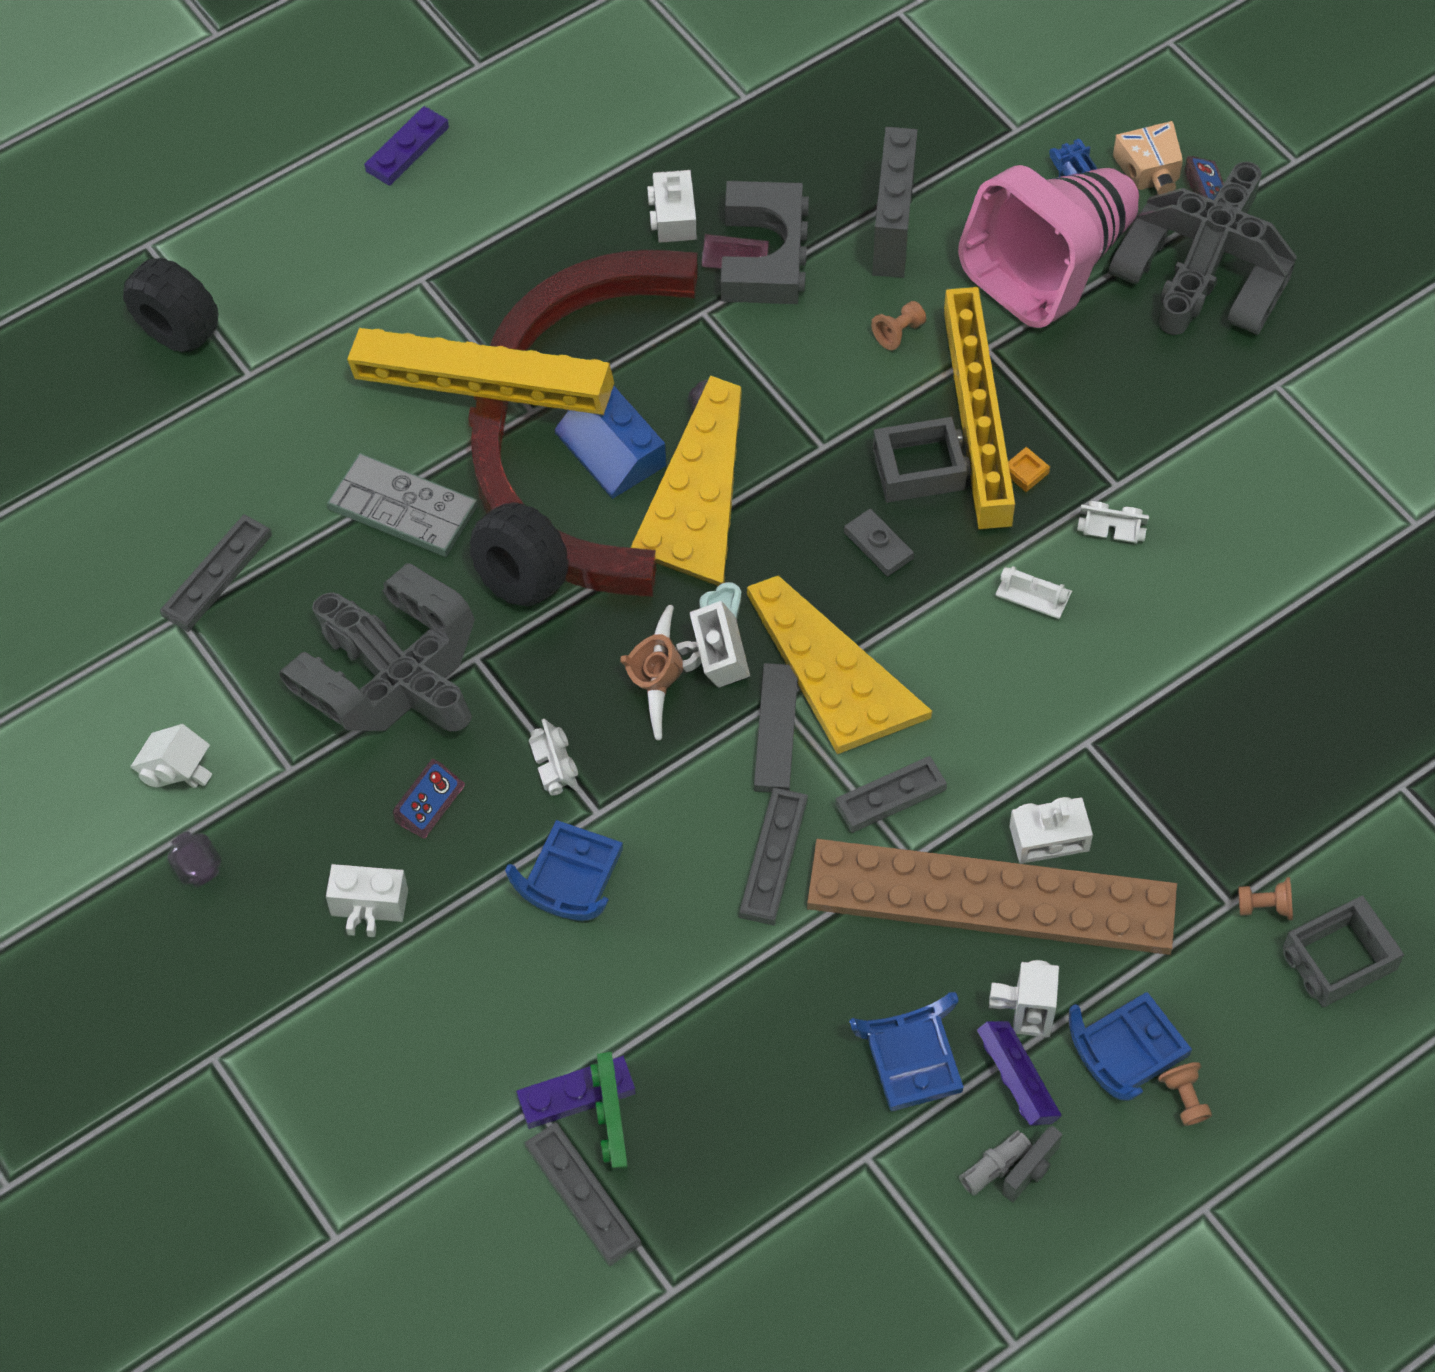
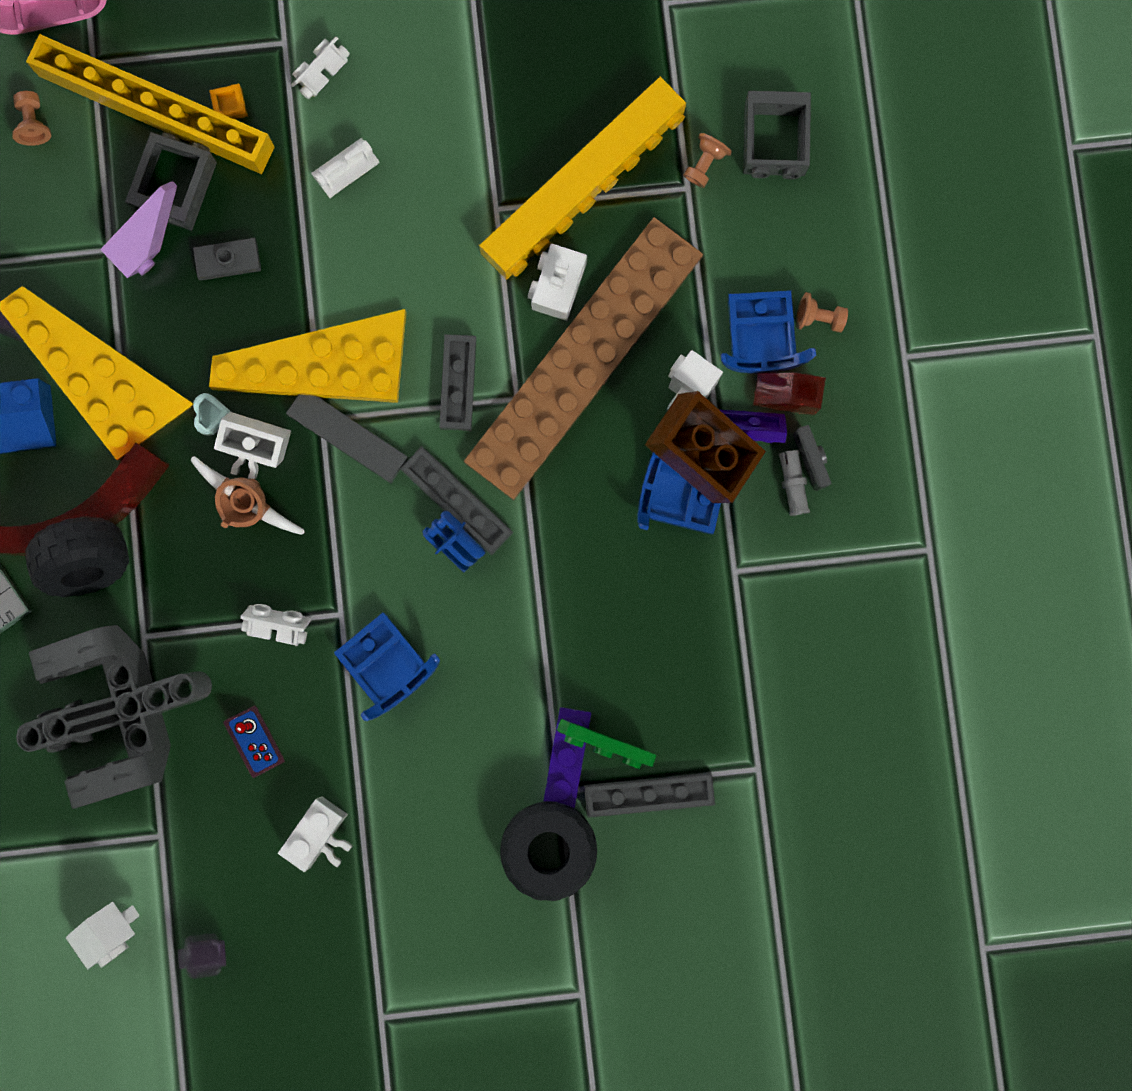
camera: 65 degrees left, 25 degrees up
none -> lavender slope [100,181,177,278]
none -> blue arm [422,511,486,573]
none -> yellow brick [479,76,686,280]
none -> black tyre [500,801,597,901]
none -> reddish brown brick [645,391,766,503]
none -> clear red slope [753,372,826,415]

